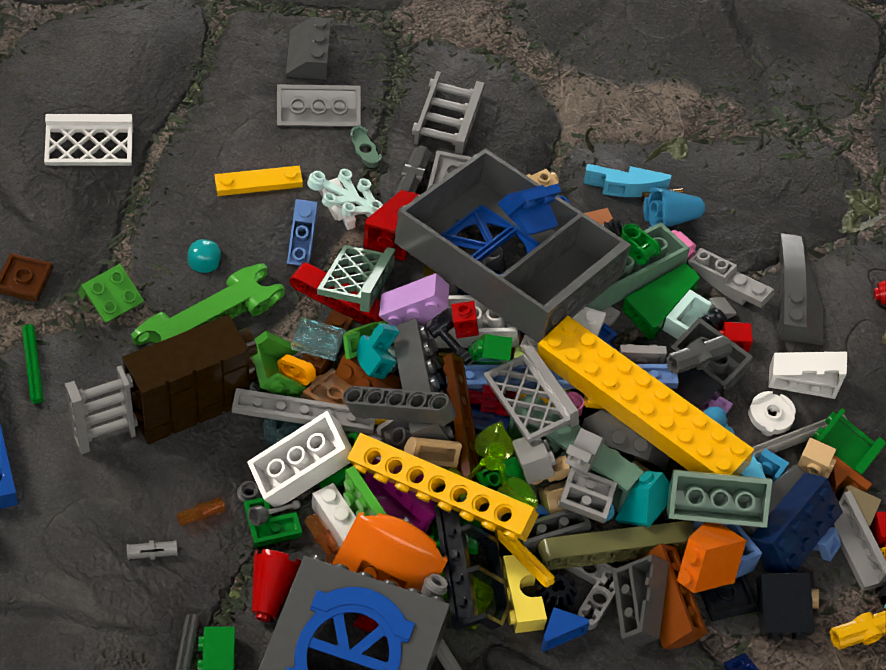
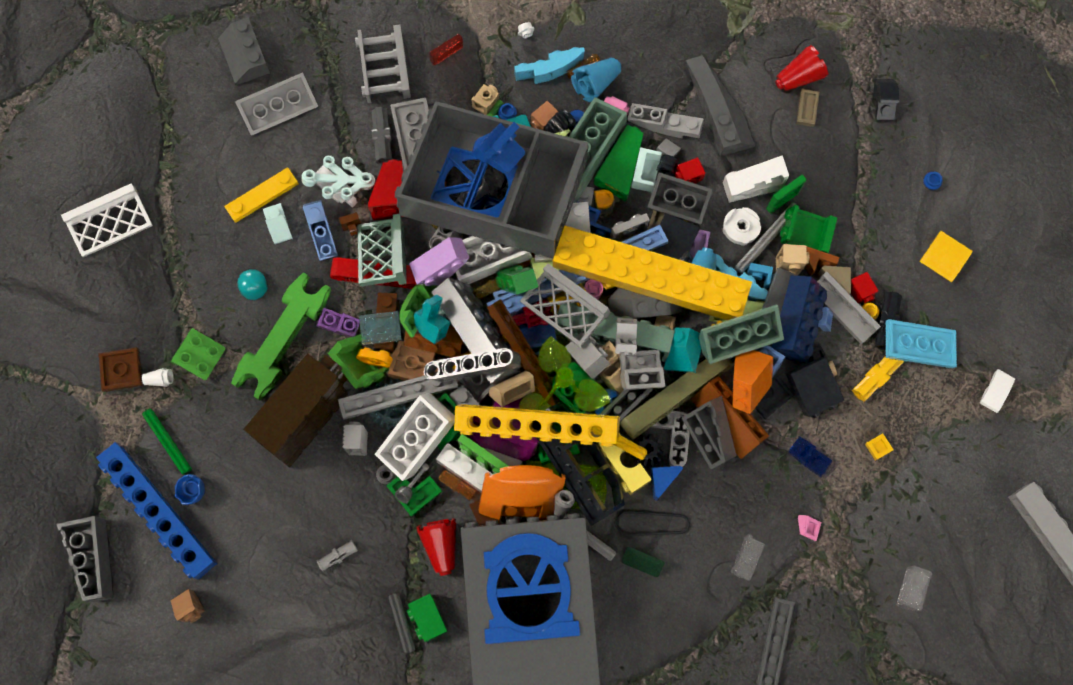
camera: 20 degrees left, 20 degrees up
light grey fence [65,366,138,454] -> none
clear orange axle [176,497,226,526] -> none
sand green piece [350,126,382,168] -> none
black brick [427,312,473,367] -> none
red brick [451,301,479,339] -> none
green piece [620,224,661,265] -> none
dark grey piece [666,336,733,374] -> none
none -> white cone [142,368,174,387]
none -> blue hair [175,474,205,505]
none -> light aqua slope [263,203,293,244]
none -> medium lavender slope [316,308,361,337]
none -> reddish brown tile [339,212,361,236]
none -> light grey brick [342,422,368,456]
none -> clear red tile [429,34,463,65]
none -> white plate [518,22,535,38]
none -> light orange tile [593,189,614,210]
none -> green plate [766,174,806,214]

